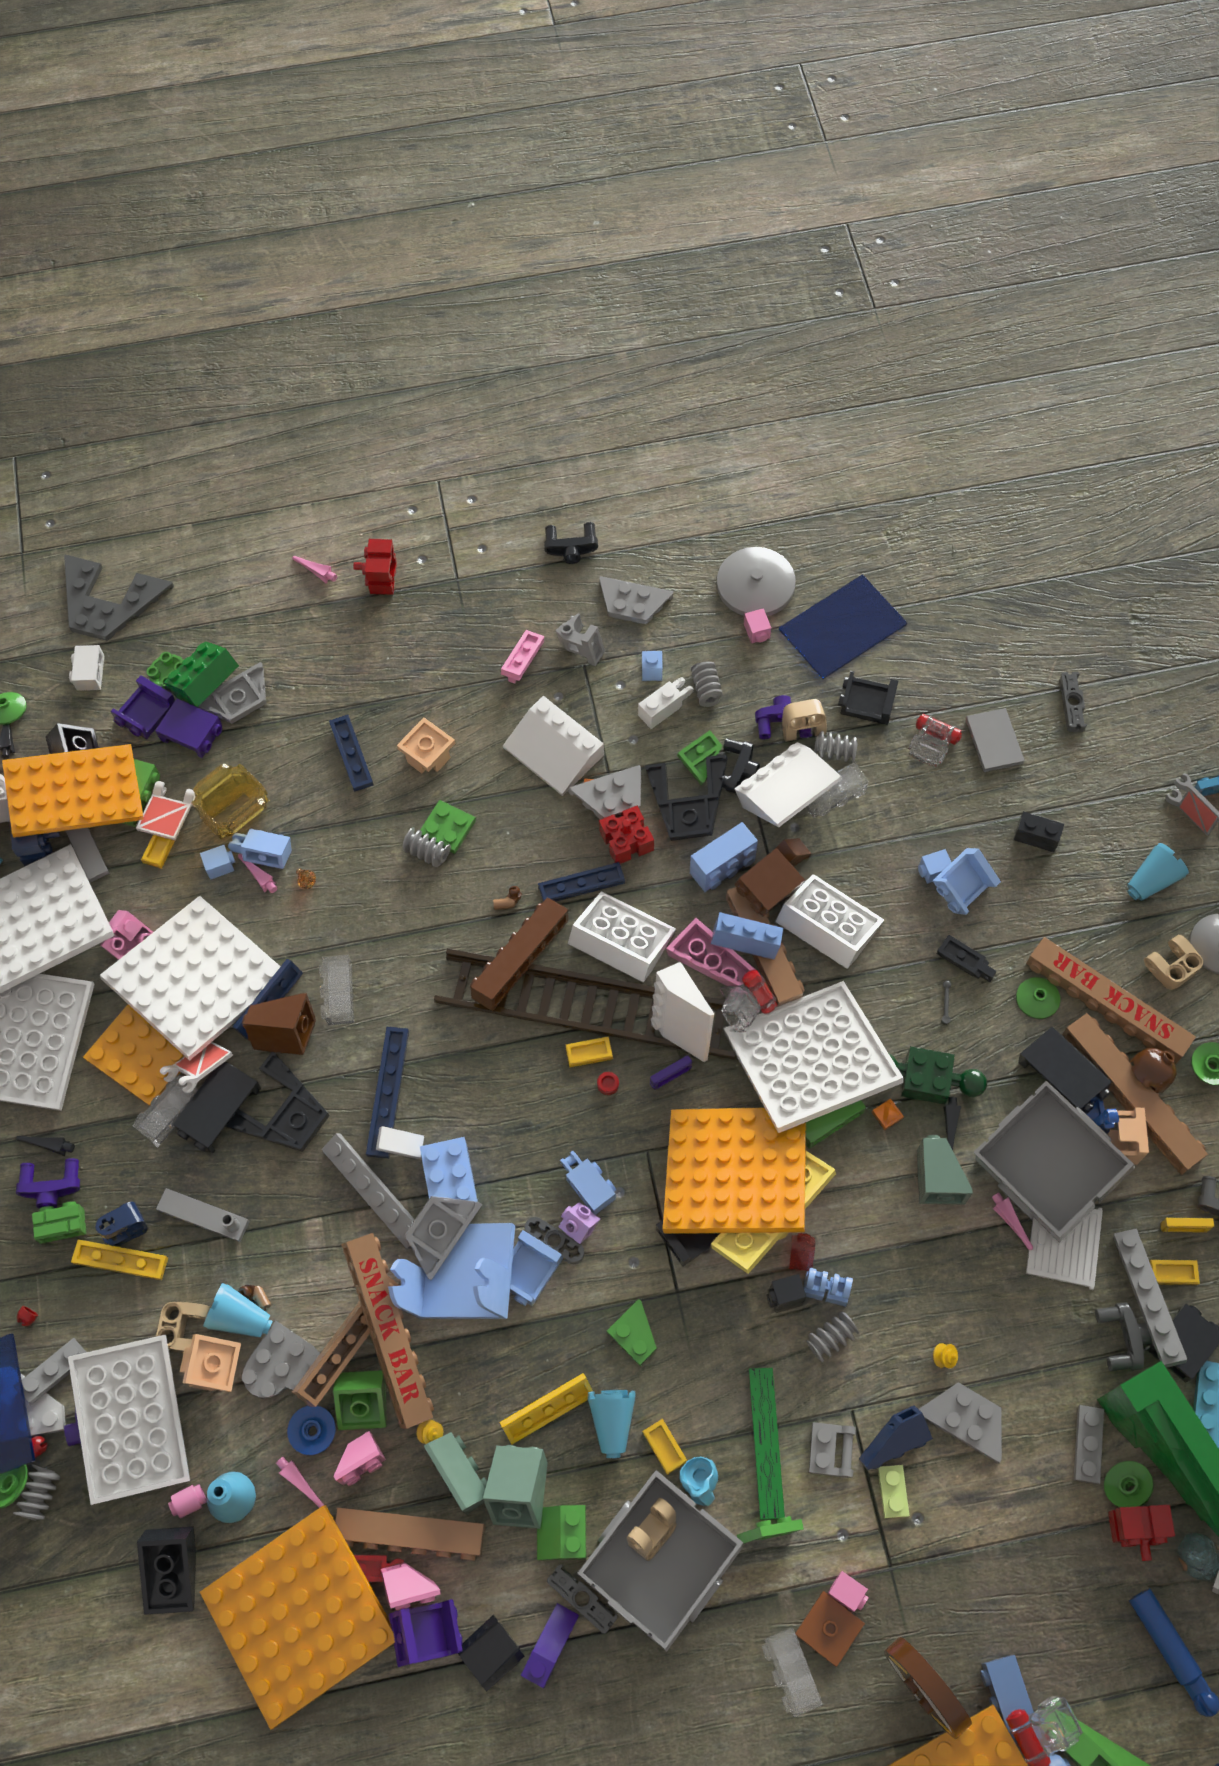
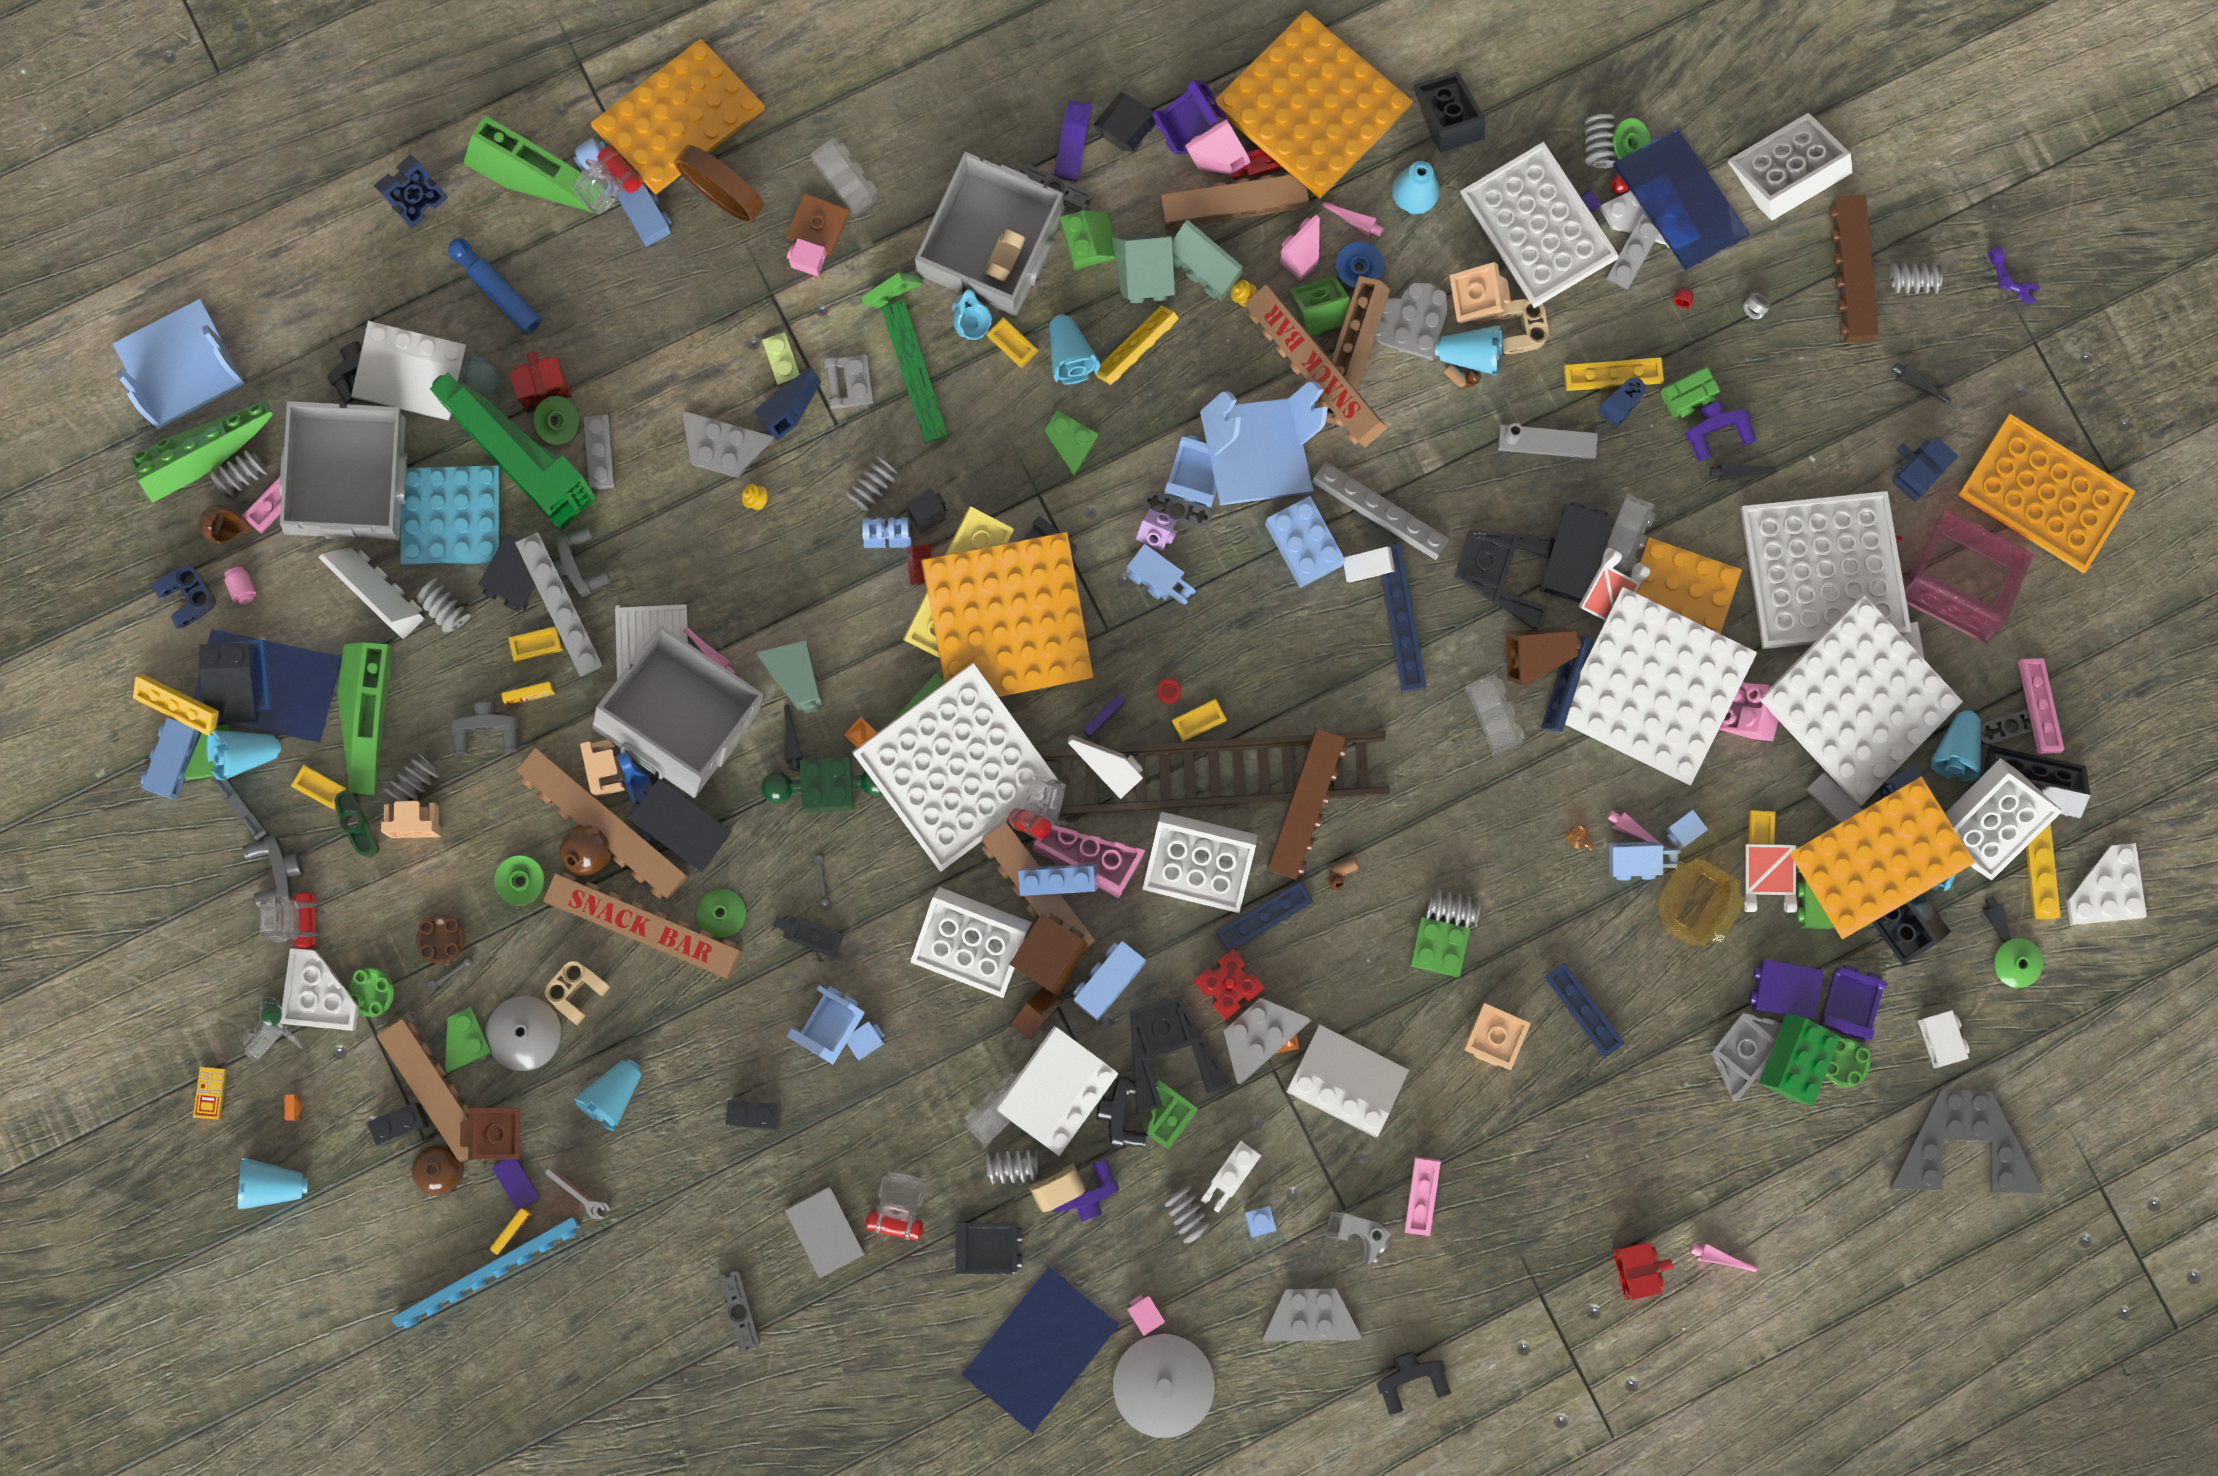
camera: 160 degrees right, 15 degrees up
bright pink brick [168,1484,207,1519] -> none
light grey wing [405,1196,482,1280] -> none

